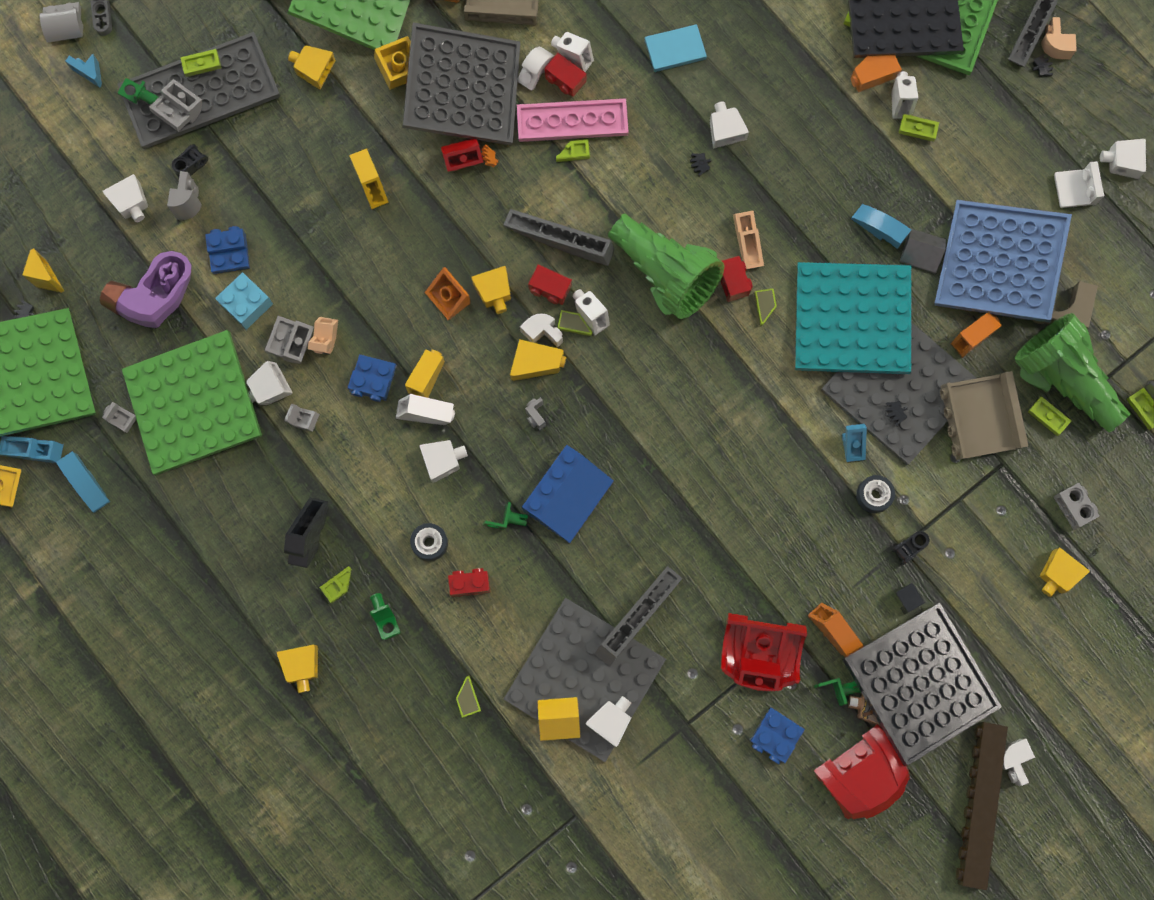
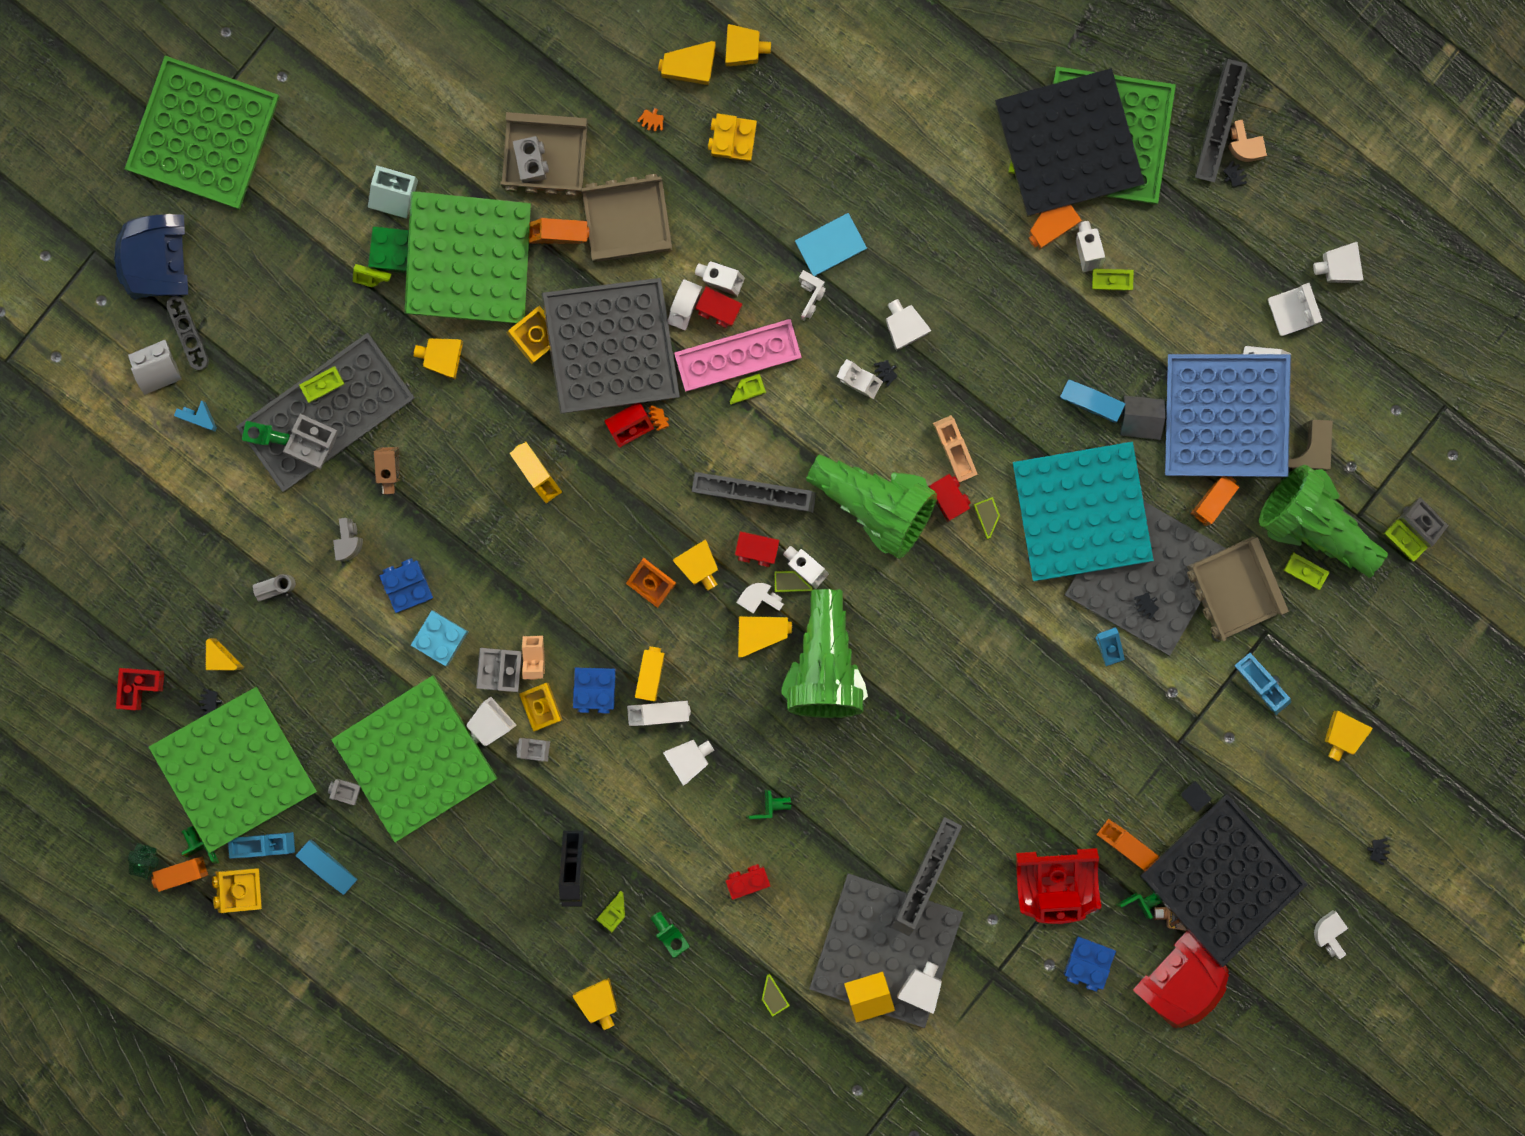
camera: 10 degrees left, 10 degrees up
medium lavender piece [100,251,191,328] -> none
white torso [103,174,148,222] -> none
black piece [172,144,208,178] -> none
wheel [410,523,448,561] -> none
blue slope [522,445,614,543] -> none
light grey bracket [525,397,546,430] -> none
wheel [856,475,895,513] -> none
black piece [891,531,930,565] -> none
dark brown brick [956,722,1008,890] -> none
light grey brick [1053,483,1099,530] -> none
none -> light grey piece [253,574,296,602]
none -> medium nougat torso [374,447,400,494]
none -> yellow slope [519,683,563,731]
none -> bright green cone [782,589,867,718]
none -> white bracket [799,270,826,321]
none -> white brick [837,359,883,399]
none -> dark azure slope [1235,653,1291,715]
none -> black piece [1367,838,1390,865]

